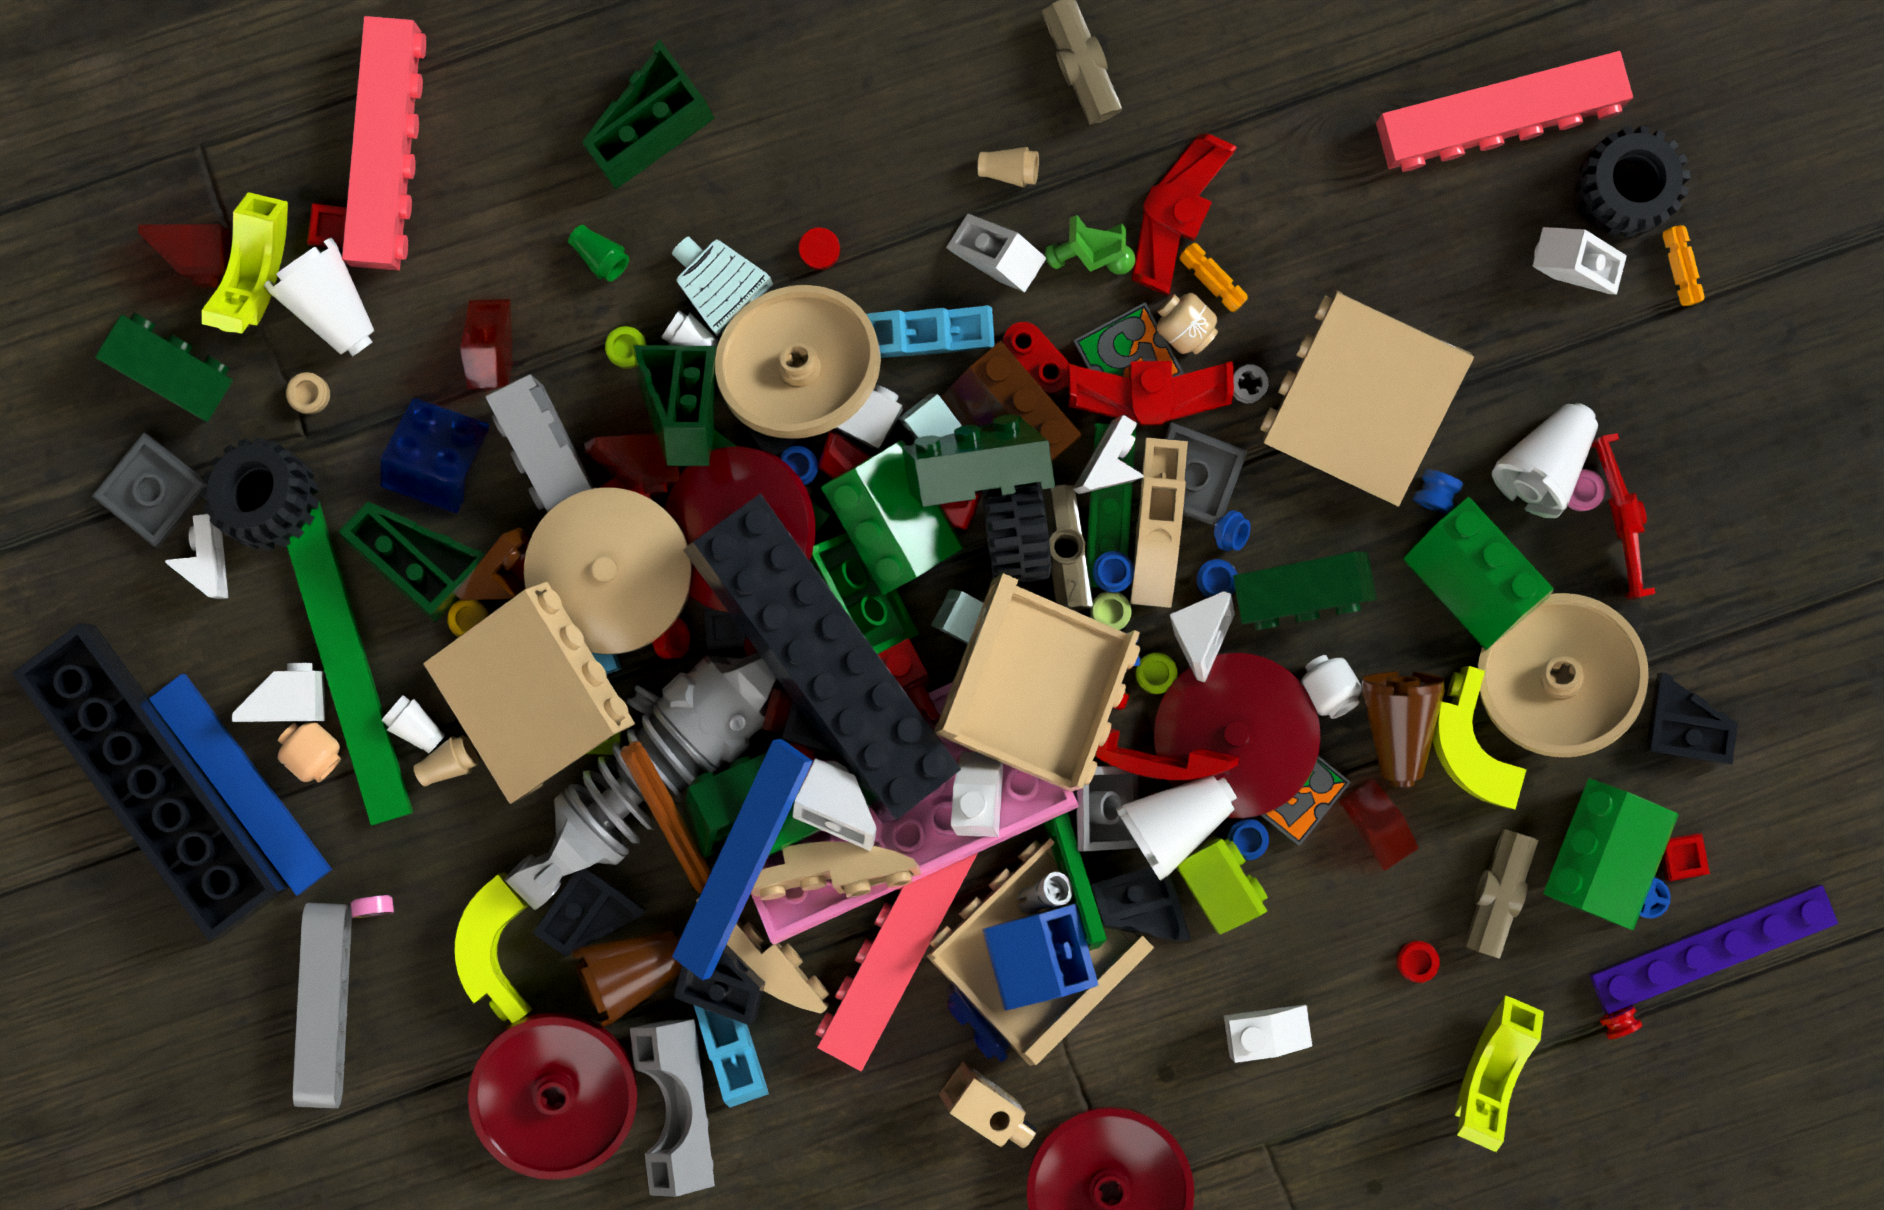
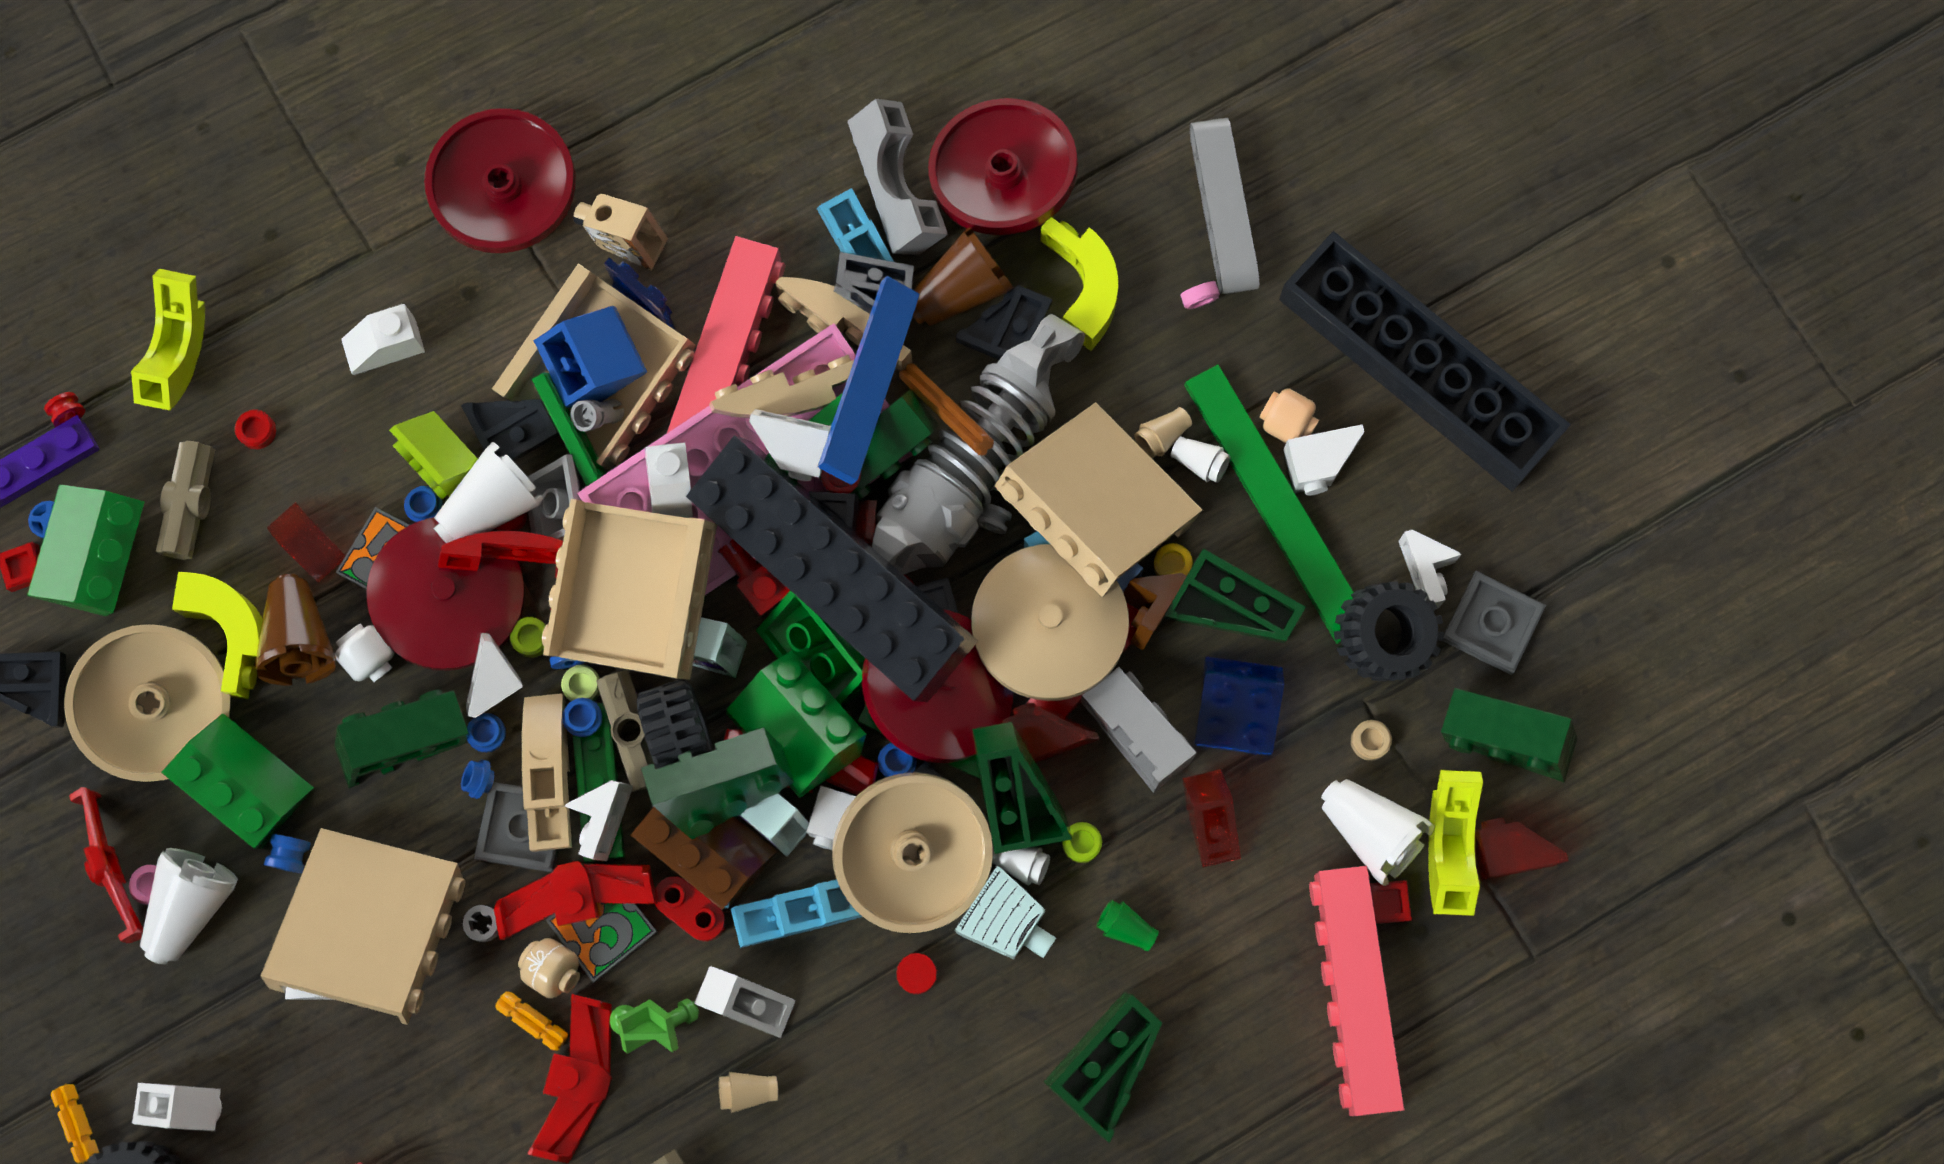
camera: 170 degrees right, 10 degrees down
blue tile [149,674,333,896] -> none
red tile [652,618,690,659] -> none

